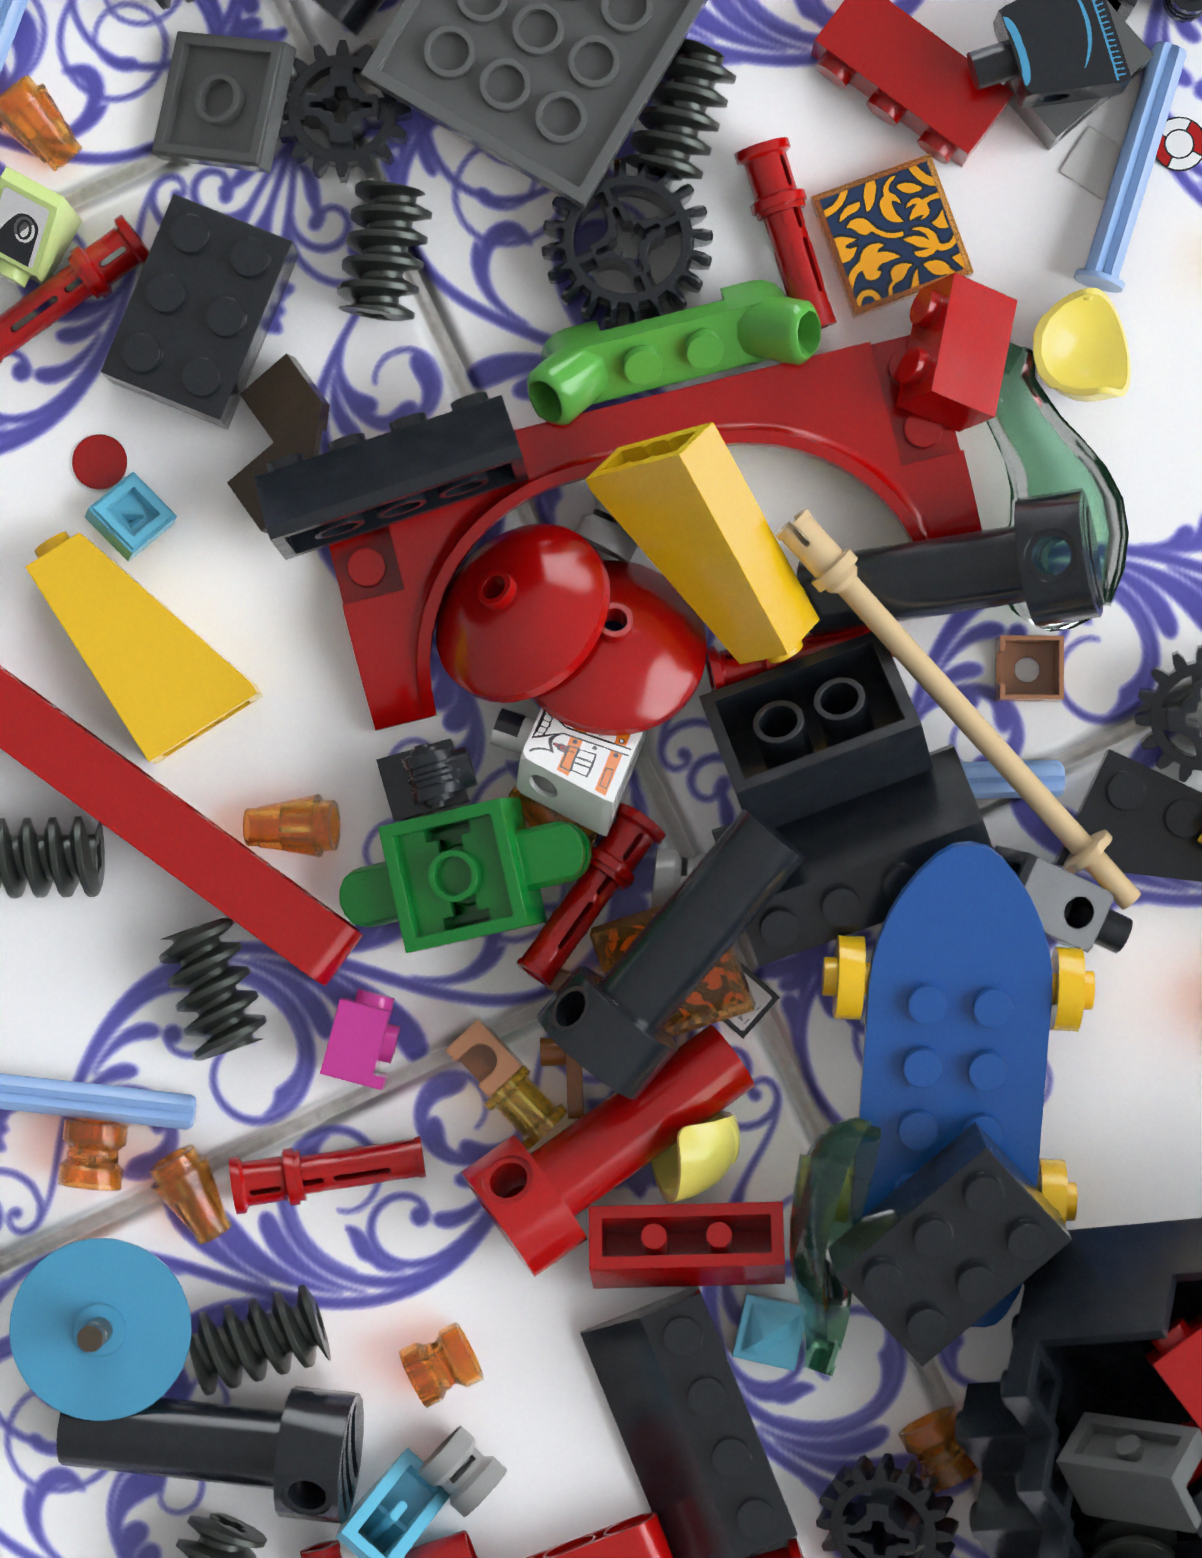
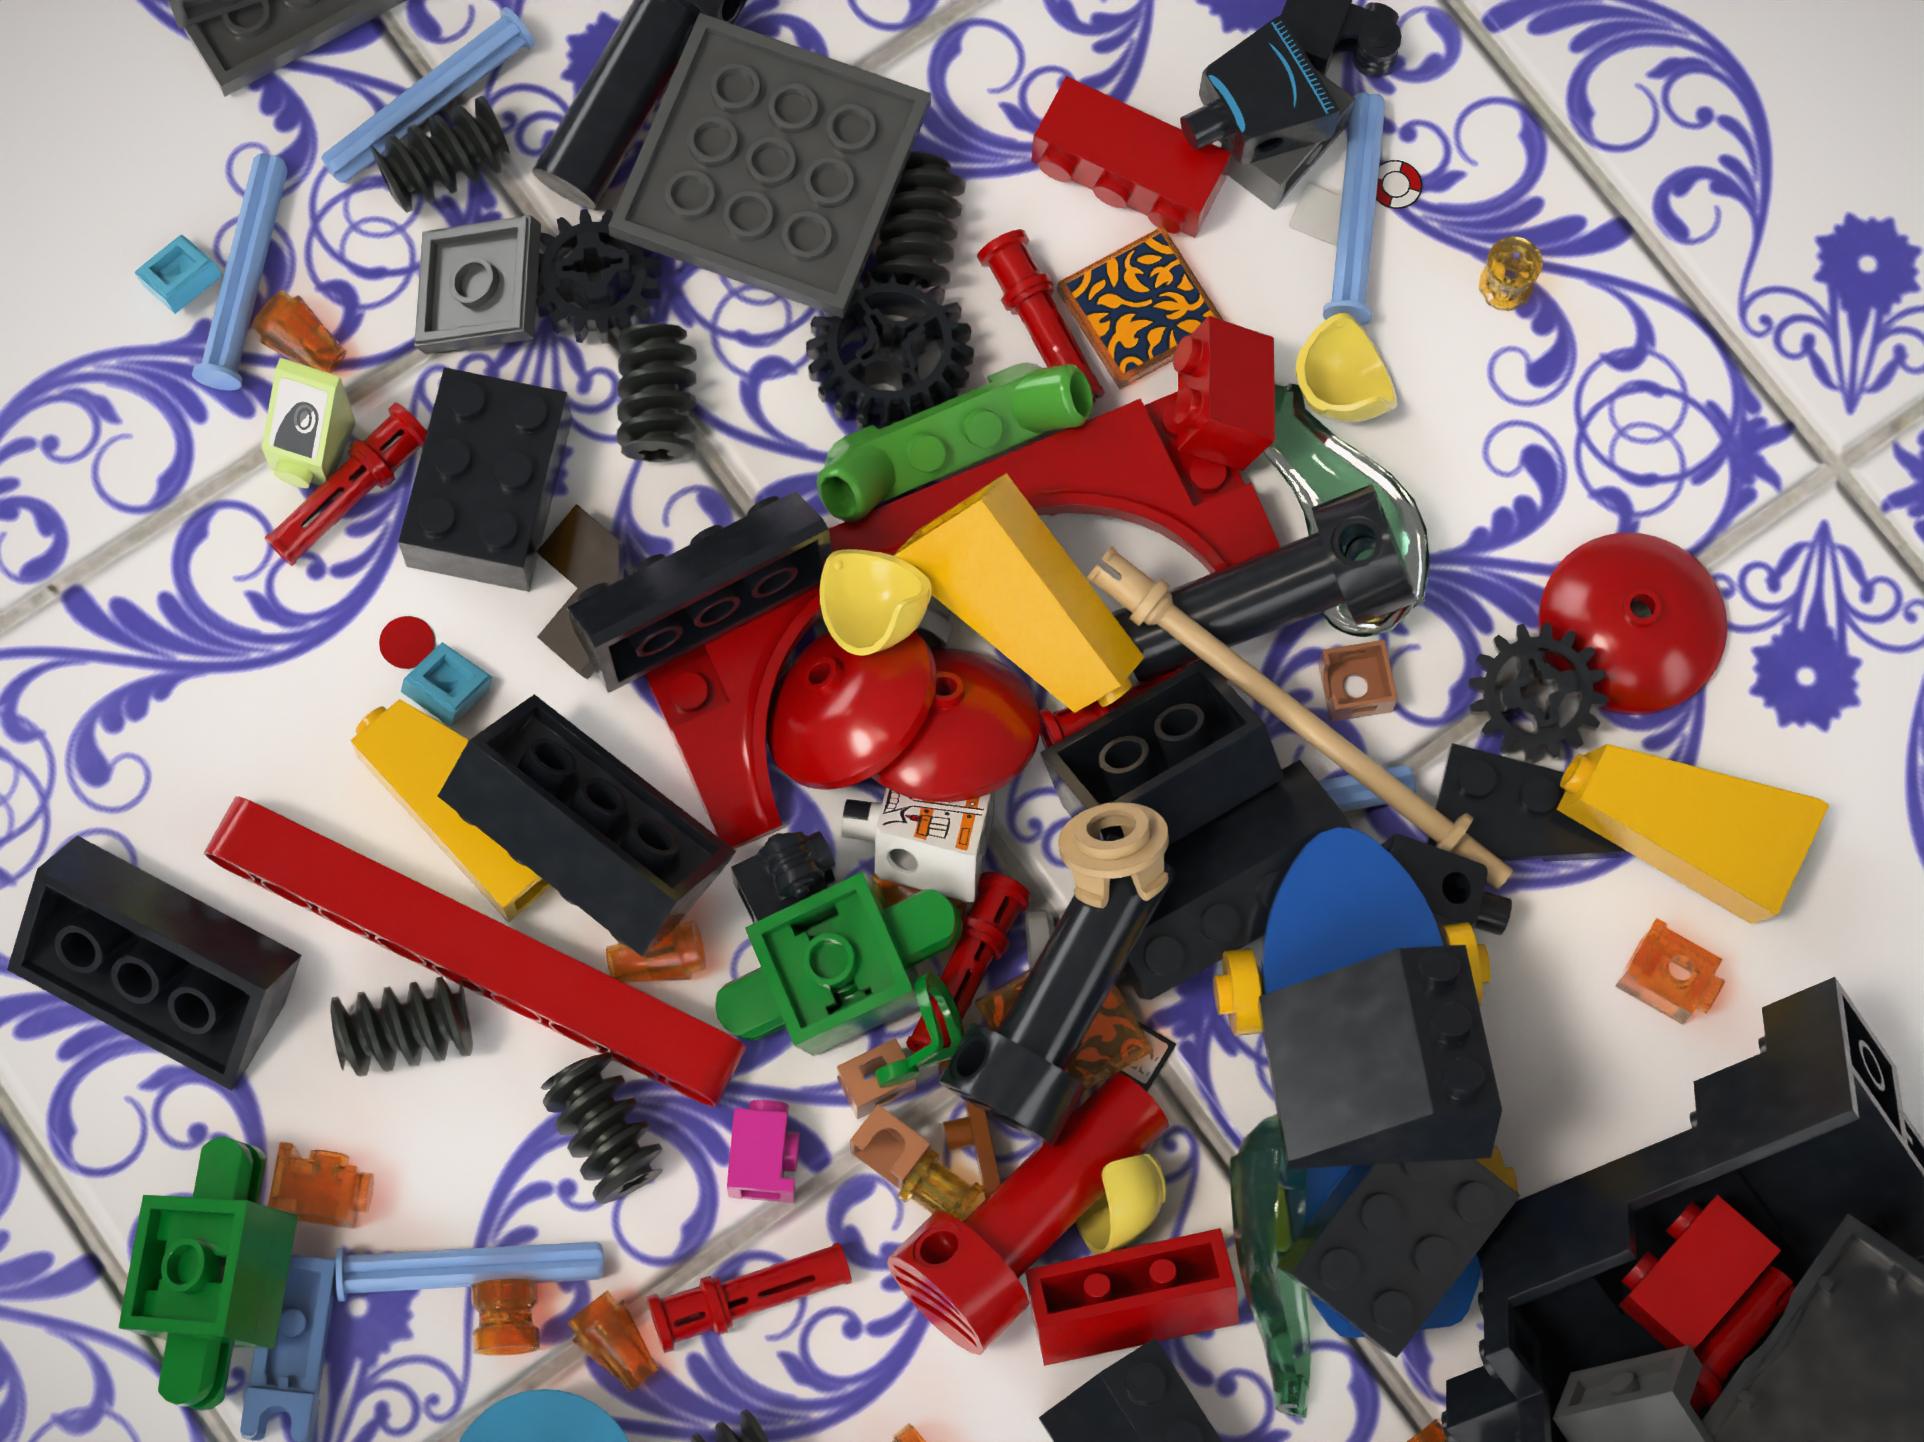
camera: 10 degrees left, 15 degrees down
medium azure tile [731,1292,809,1371] -> none
none -> black slope [437,694,736,957]
none -> light yellow helmet [820,549,931,656]
none -> nougat piece [837,1038,916,1119]
none -> green piece [874,971,965,1088]
none -> tan piece [1058,802,1169,909]
none -> black slope [1258,945,1502,1169]

